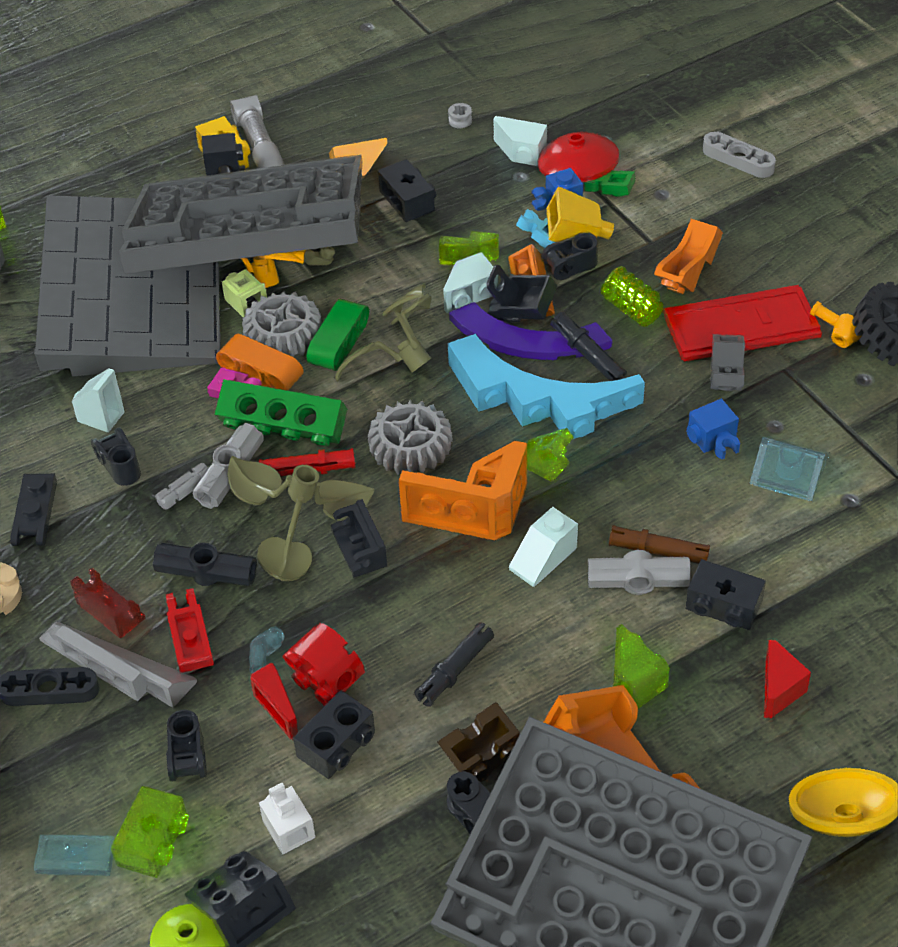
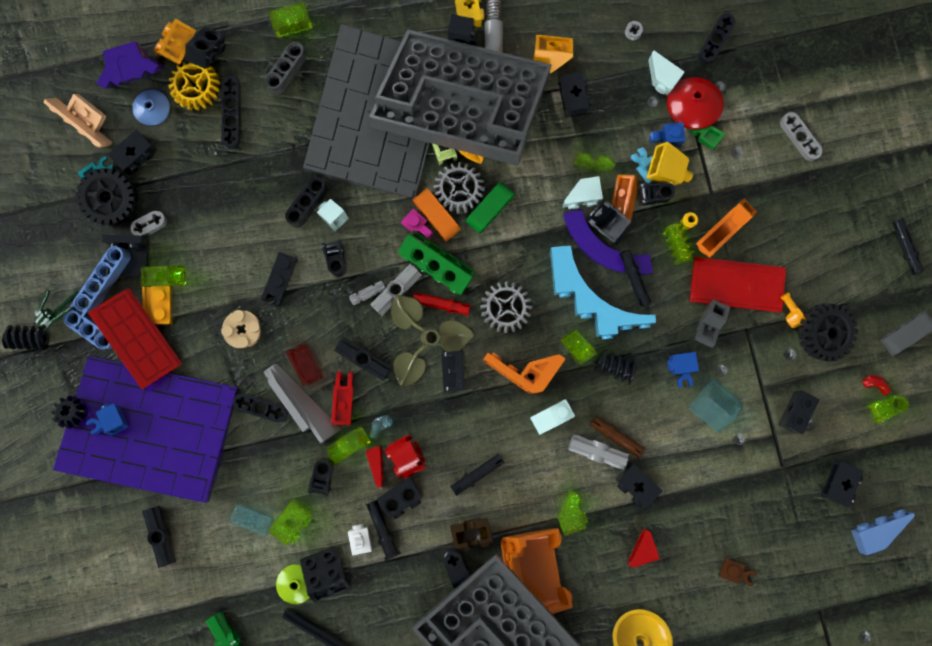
camera: 20 degrees right, 35 degrees up
olive plant [335,284,432,382] -> none
none -> black beam [285,177,327,228]
none -> clear neon green slope [325,426,371,465]
none -> black pin [366,500,401,561]
none -> black piece [594,349,637,385]
none -> yellow pin [680,212,698,230]
none -> black beam [698,14,735,64]

